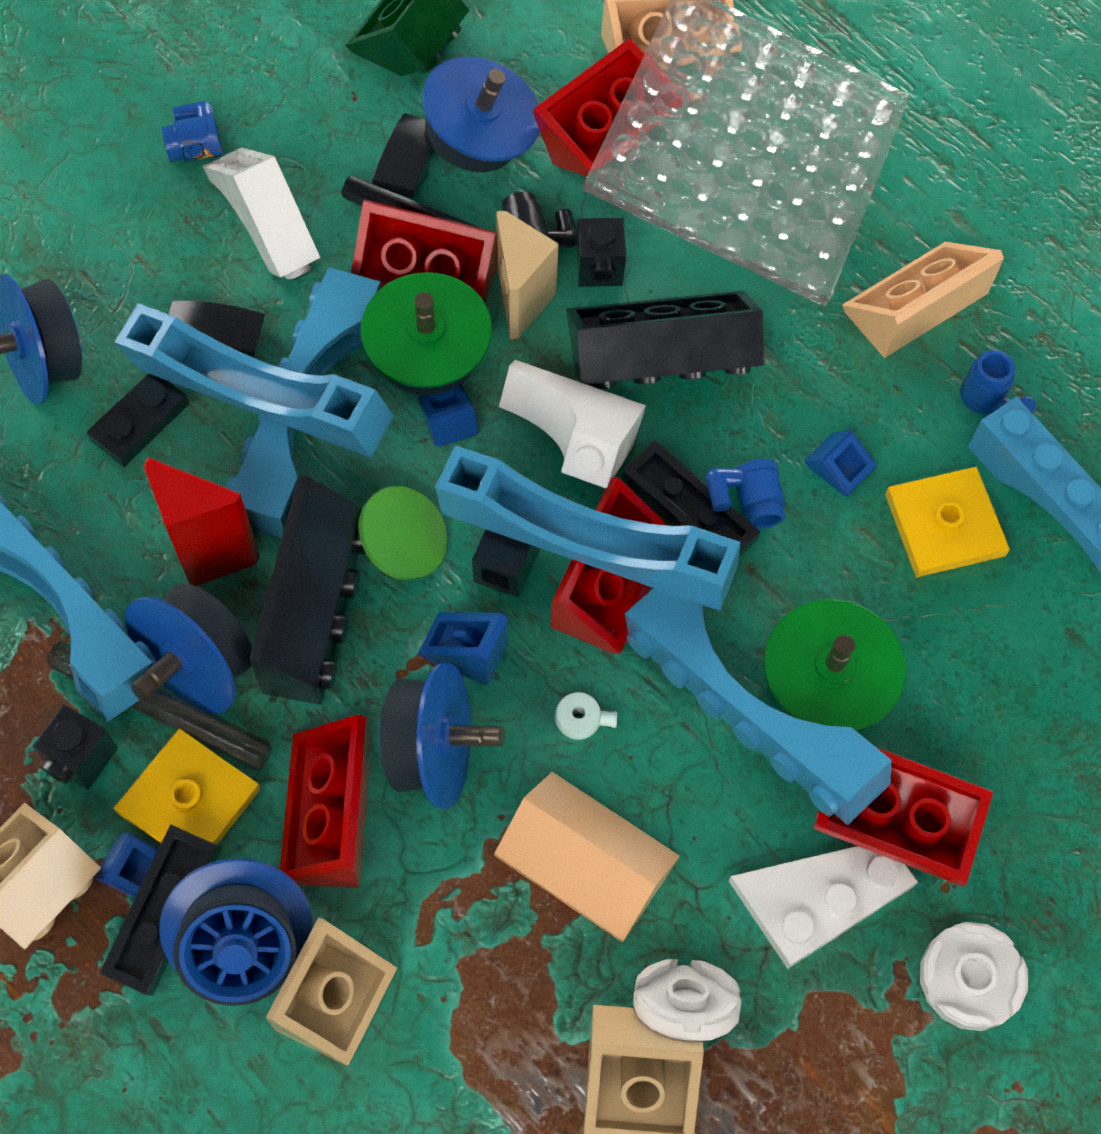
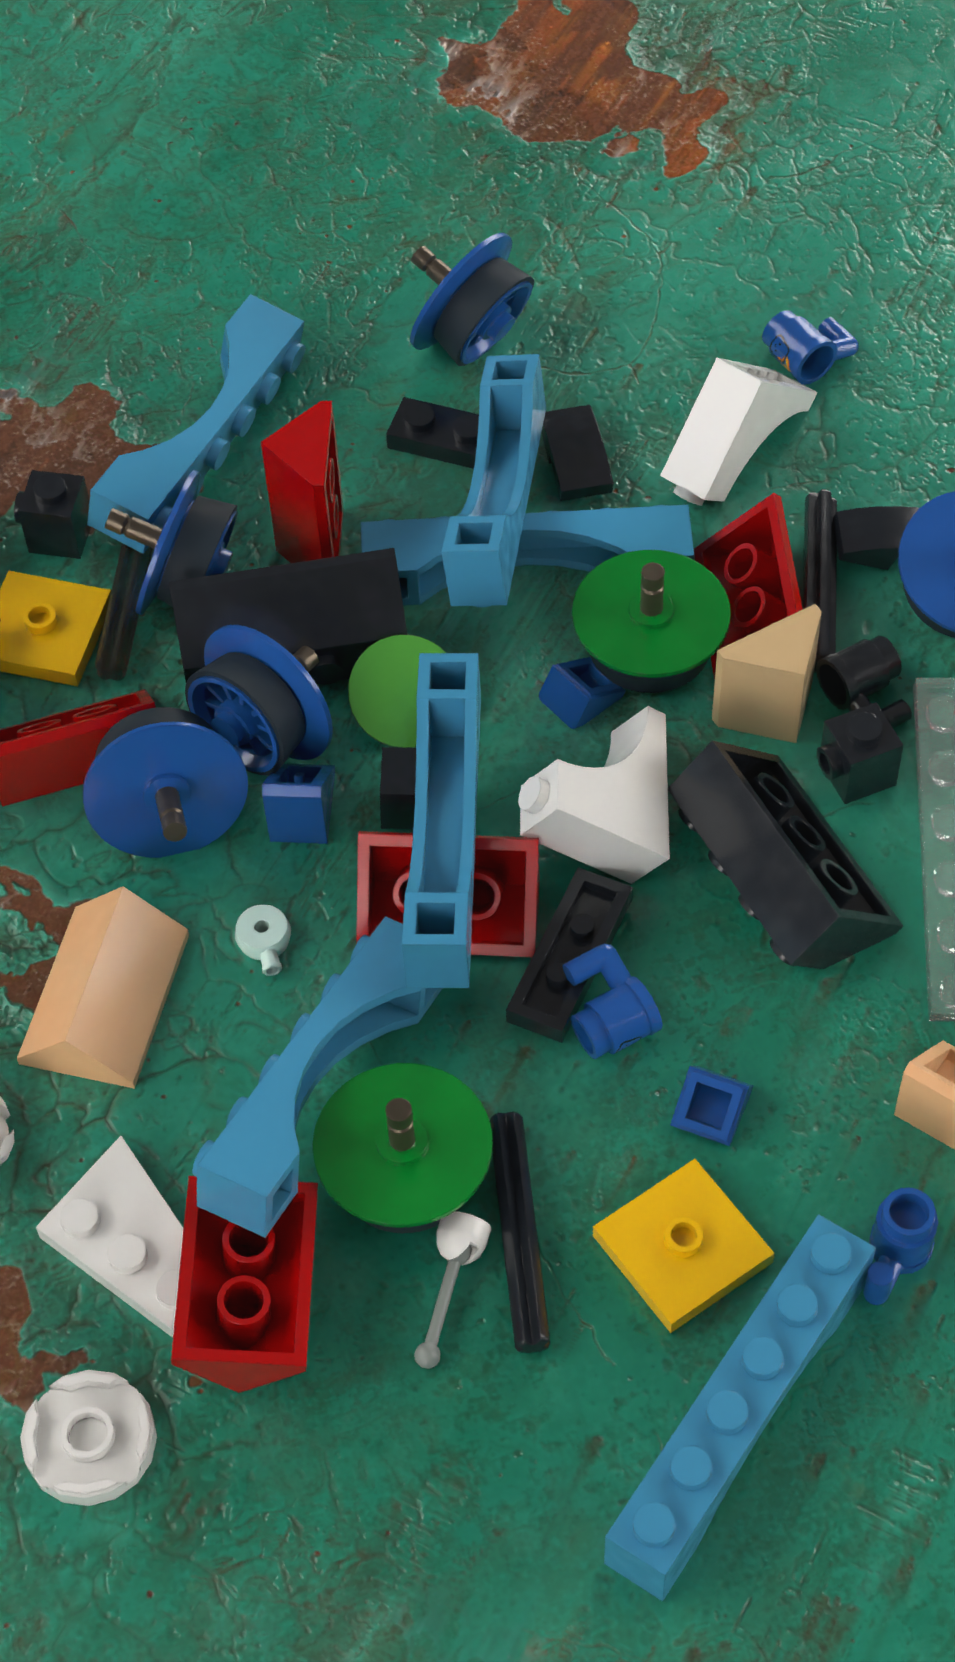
camera: 75 degrees right, 10 degrees down
none -> blue piece [185,625,333,775]
none -> hinge [414,1211,491,1369]
none -> black axle [489,1111,550,1353]

